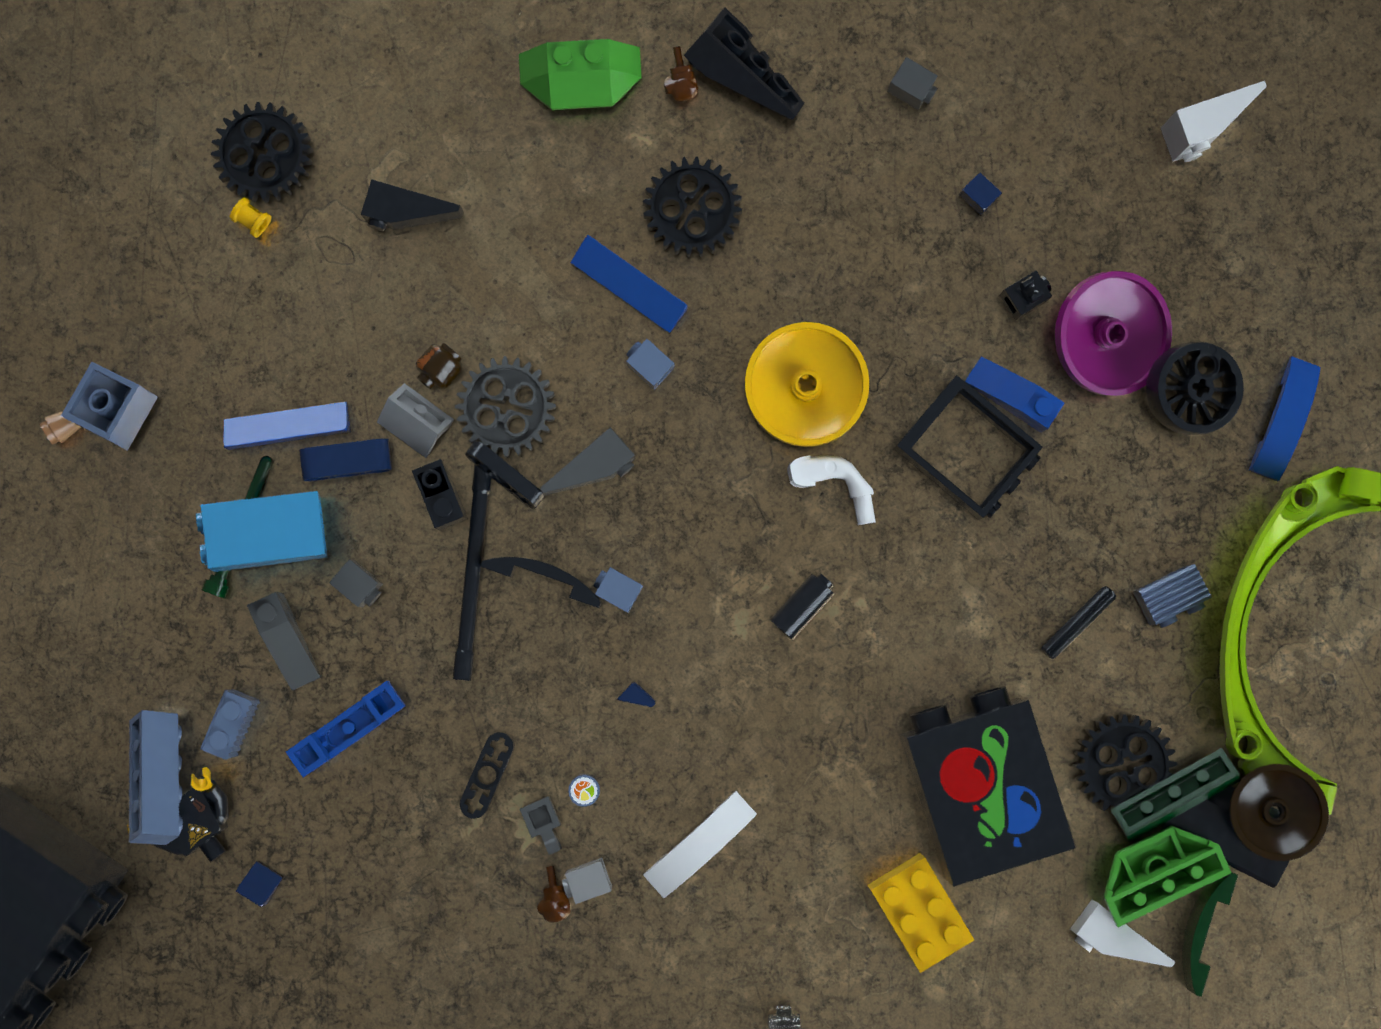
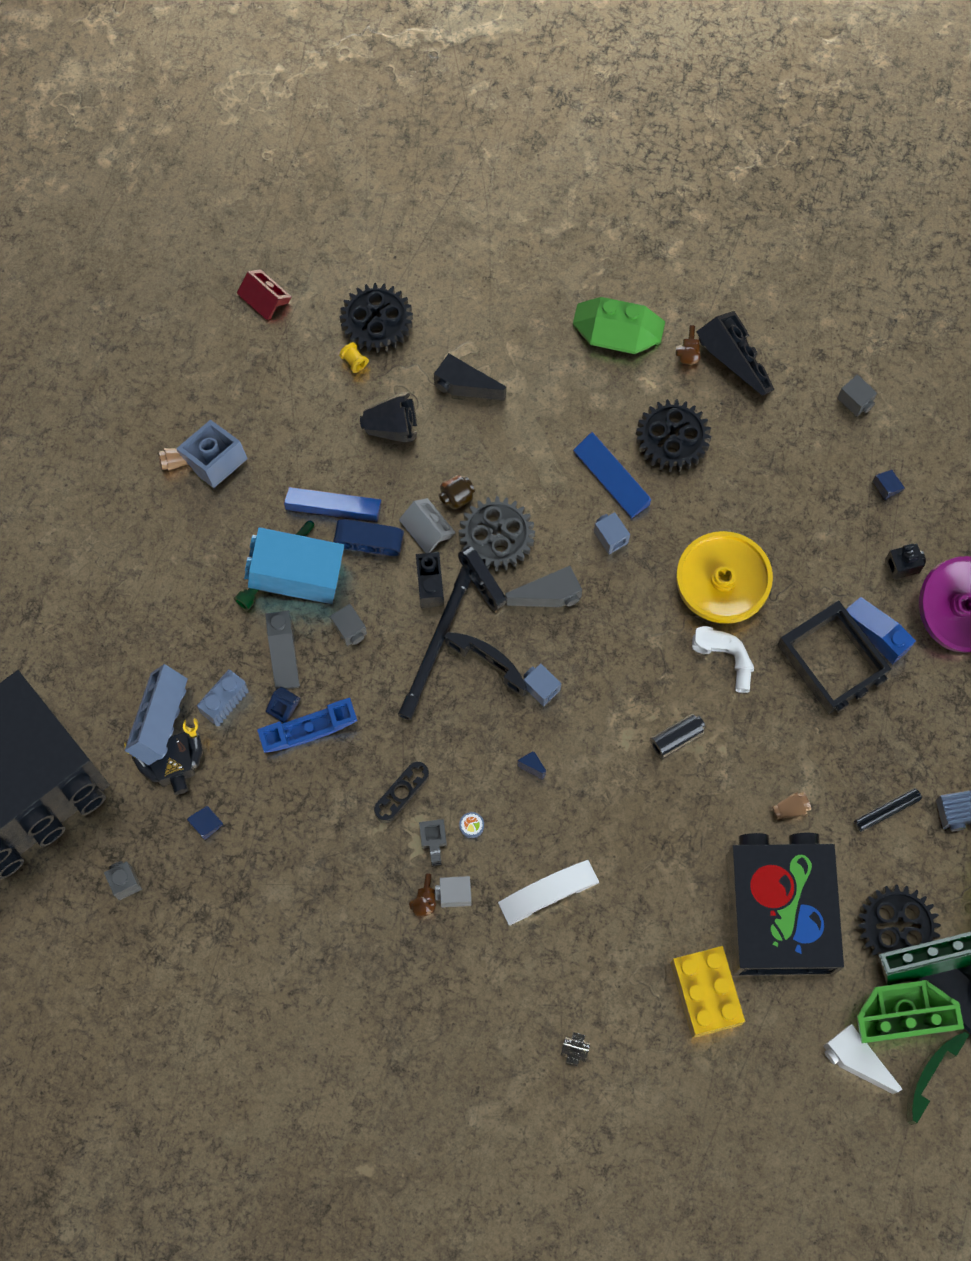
camera: 20 degrees right, 15 degrees down
none -> dark grey brick [104,861,142,901]
none -> dark red panel [237,269,292,320]
none -> dark blue slope [265,687,301,723]
none -> black cone [360,392,417,442]
none -> medium nougat cone [772,791,812,820]

